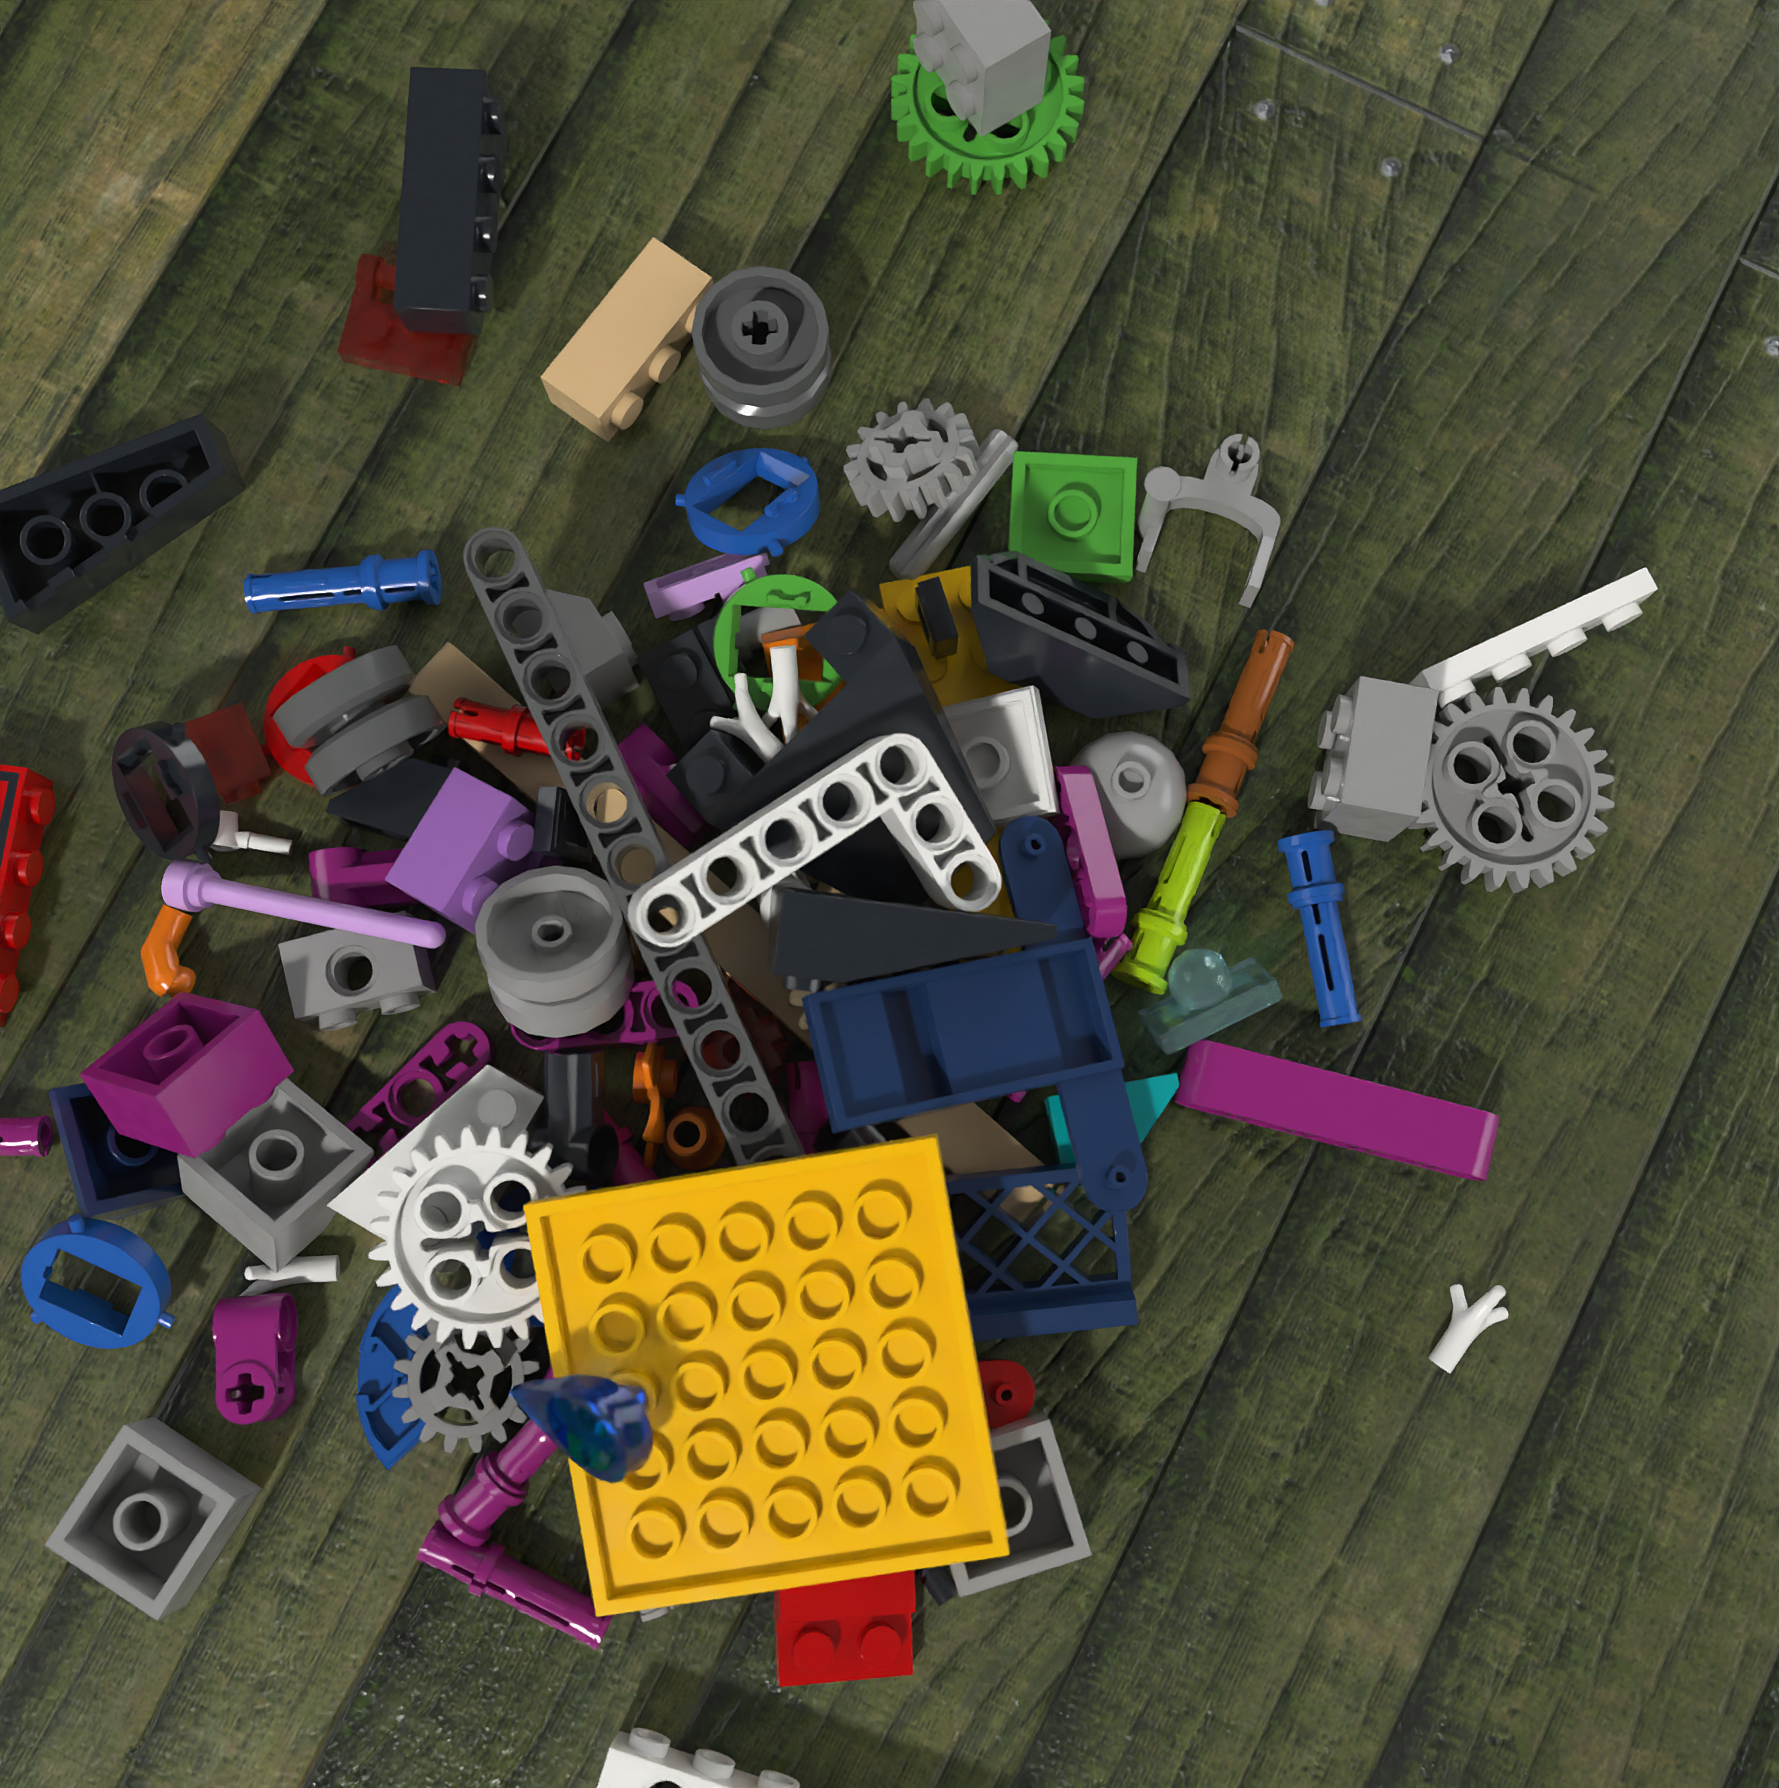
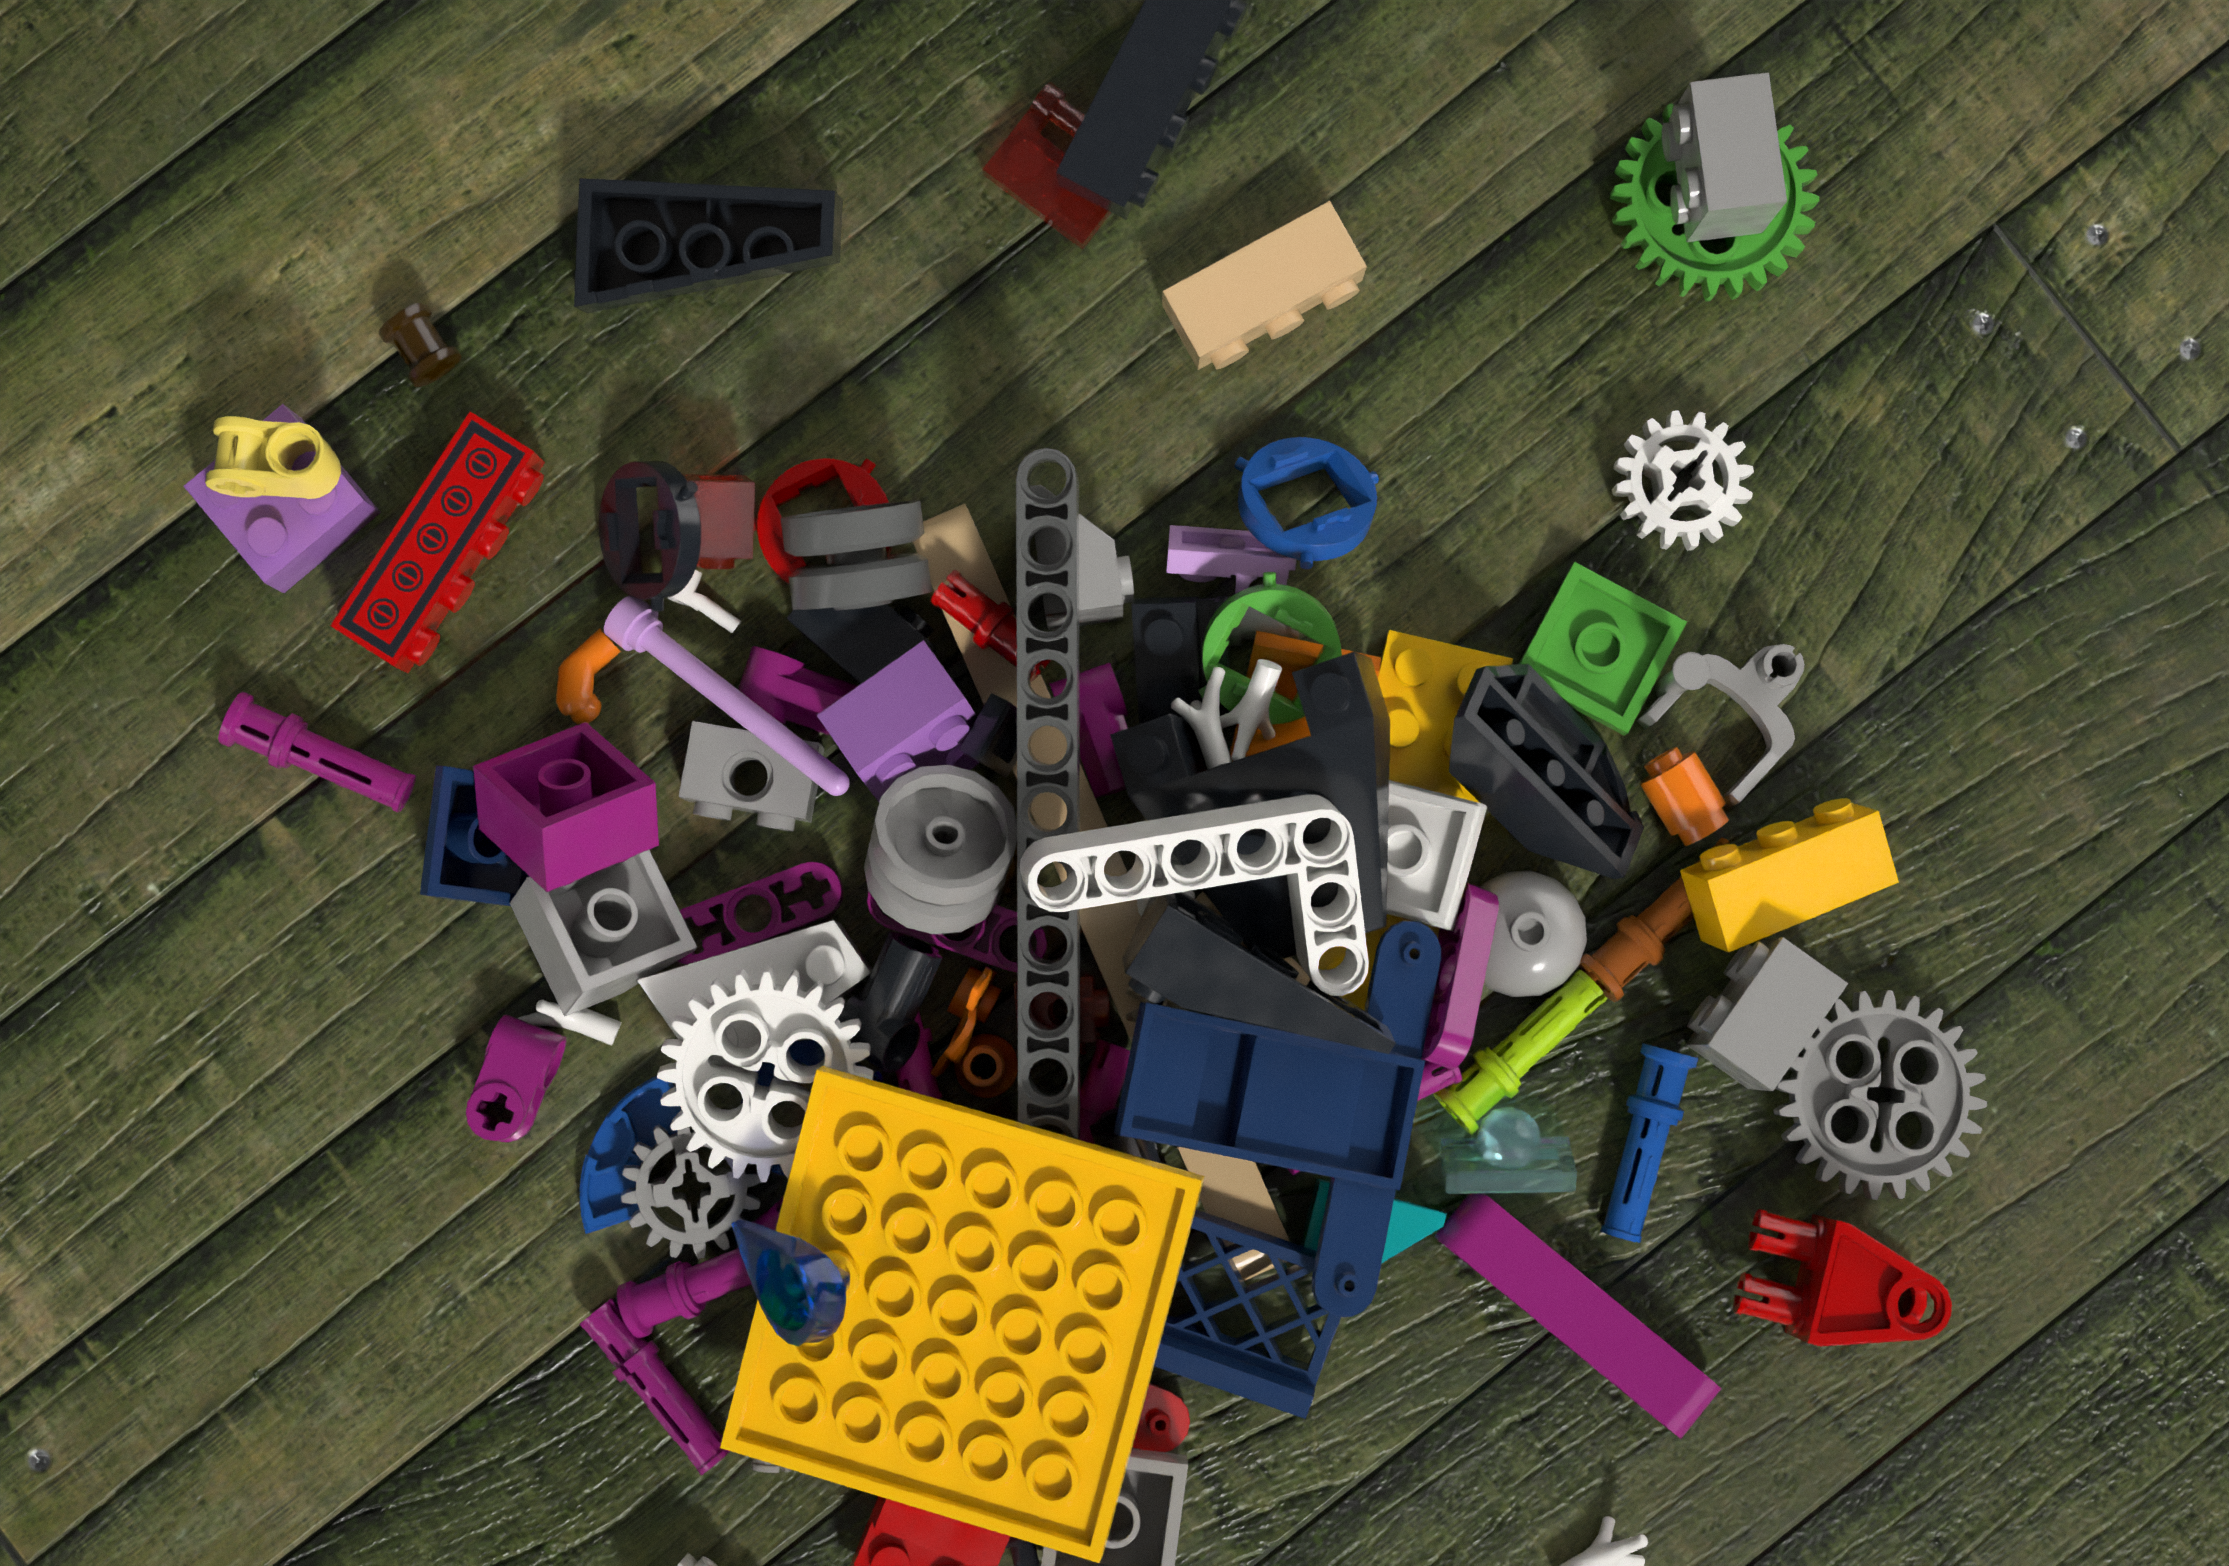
camera: 25 degrees right, 5 degrees up
blue piece [21,1214,176,1349] -> none
light grey brick [45,1417,262,1621] -> none
blue pin [244,549,442,614] -> none
dark grey wheel [691,266,832,430] -> none
light grey gear [844,399,980,522] -> none
light grey axle [889,429,1019,581] -> none
black tile [915,576,958,660] -> none
white plate [1409,567,1658,709] -> none
none -> white gear [1612,410,1754,551]
none -> orange brick [1639,746,1729,846]
none -> yellow brick [1680,798,1899,953]
none -> red piece [1733,1209,1952,1346]

